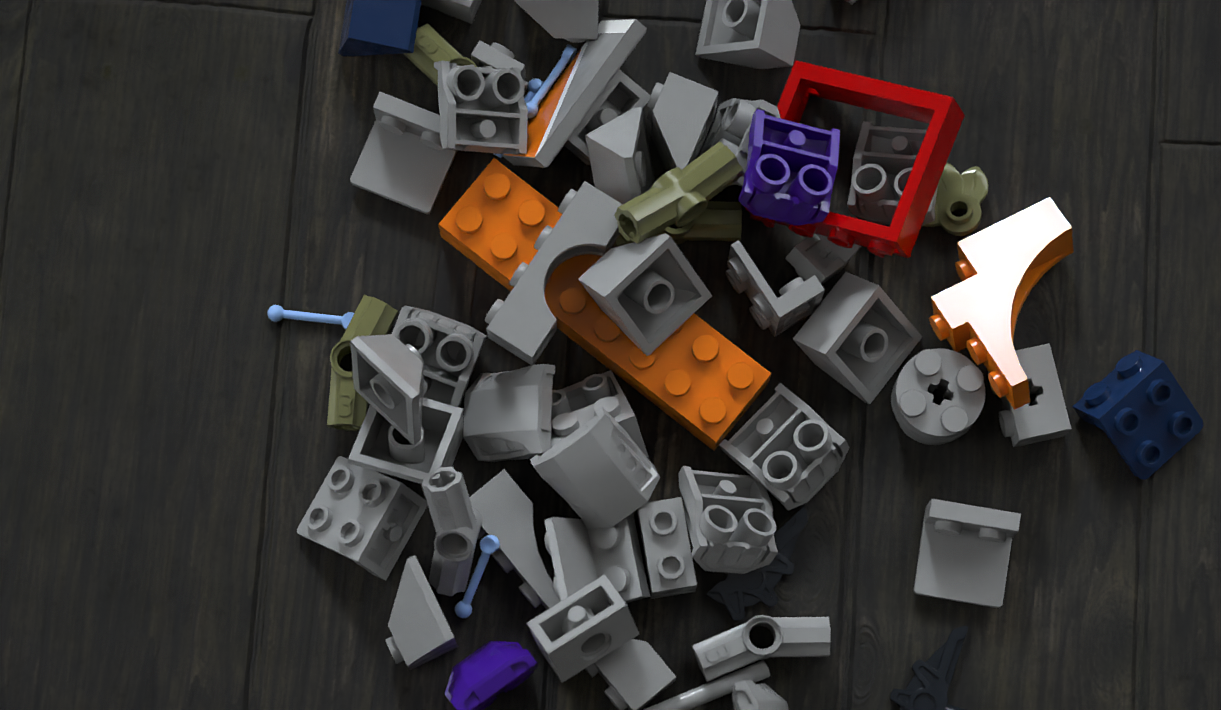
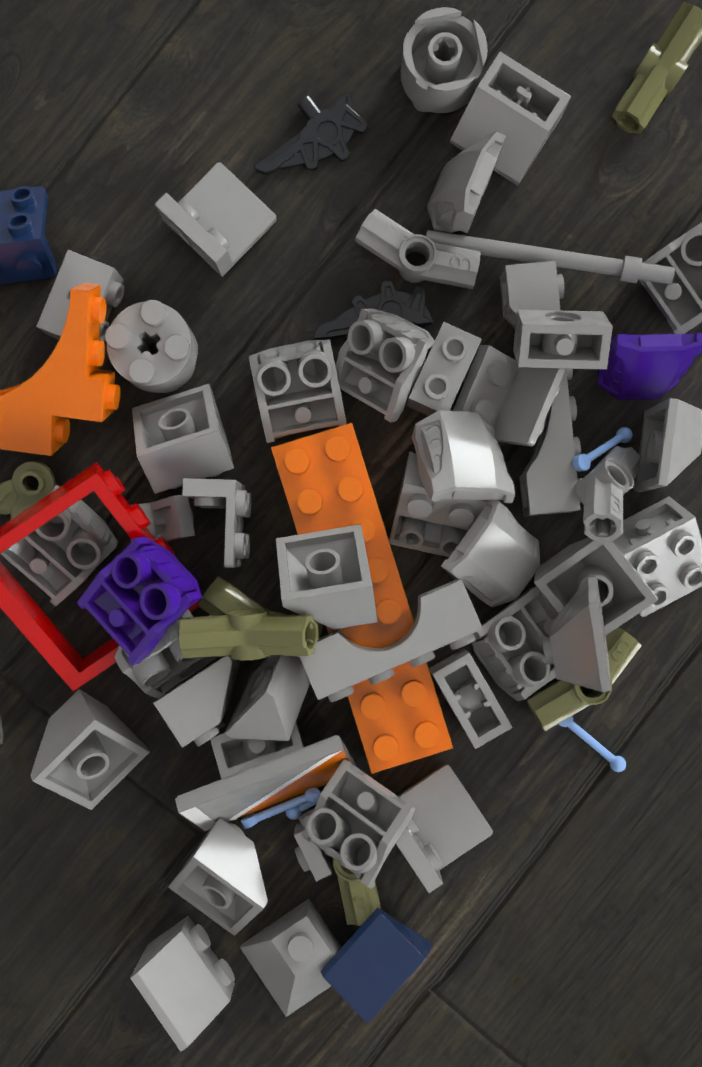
camera: 145 degrees left, 10 degrees up
none -> light grey brick [429,648,513,749]

